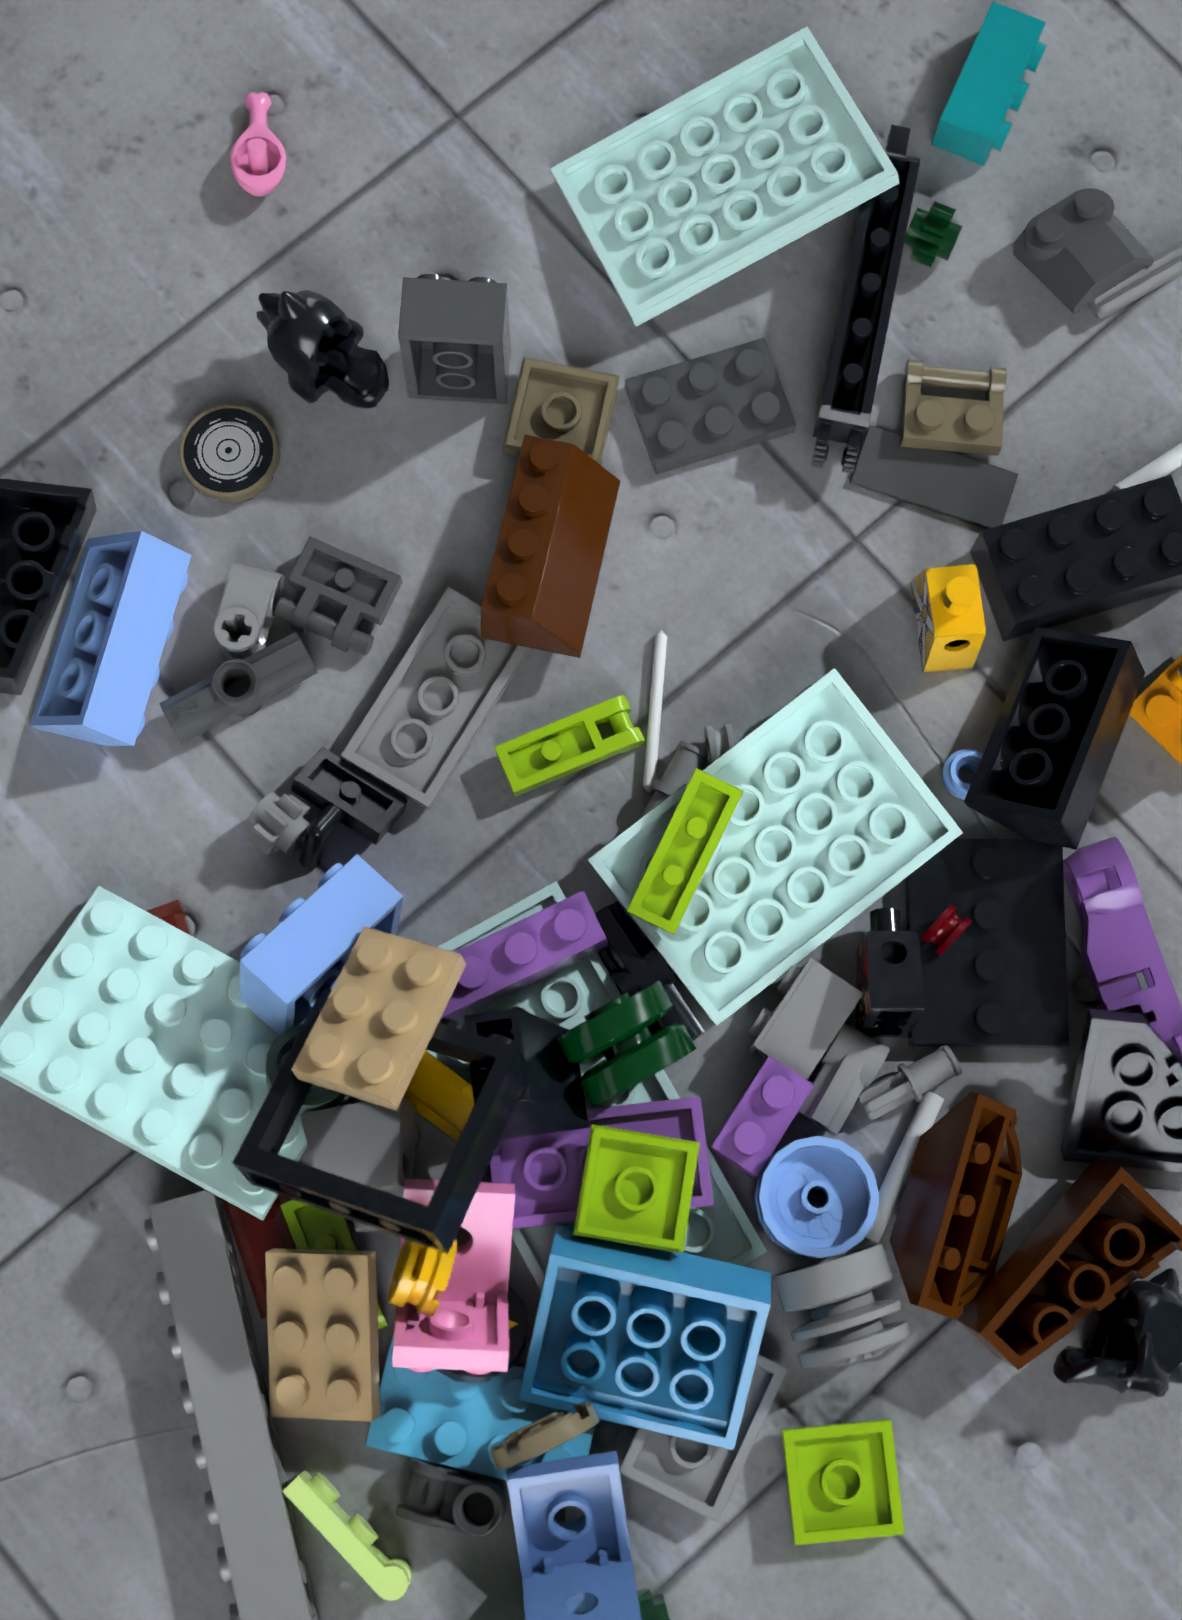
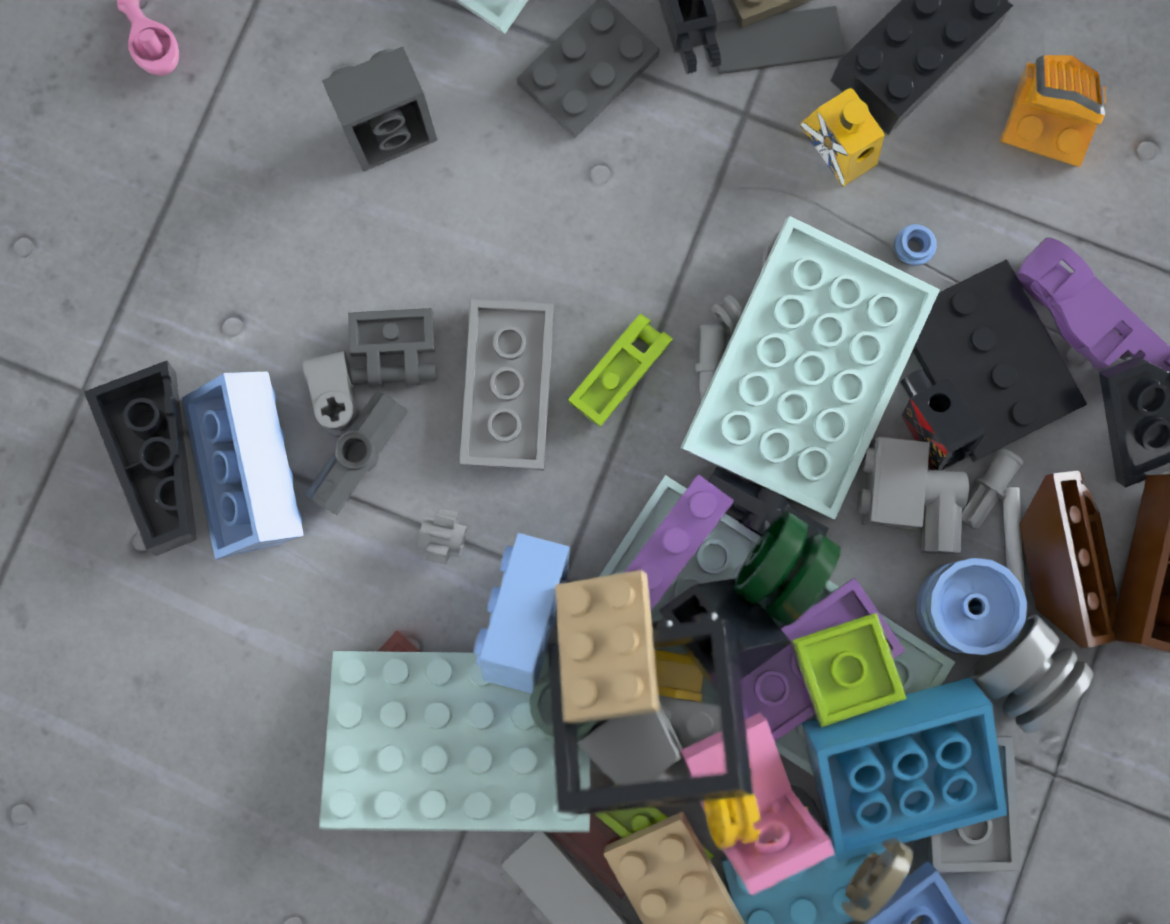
camera: 25 degrees left, 5 degrees up
tile [179,404,281,504] -> none
black head [256,290,389,409] -> none
black plate [291,746,407,869] -> none
reddish brown slope [481,434,620,658] -> none
dark tan plate [503,357,620,465] -> none
lime plate [626,768,744,935] -> none
white axle [643,630,667,794] -> none
medium lavender brick [709,1056,814,1179] -> none
lime plate [781,1418,905,1545] -> none
dark red bush [921,904,972,956] -> none
black slope [964,626,1145,850] -> none

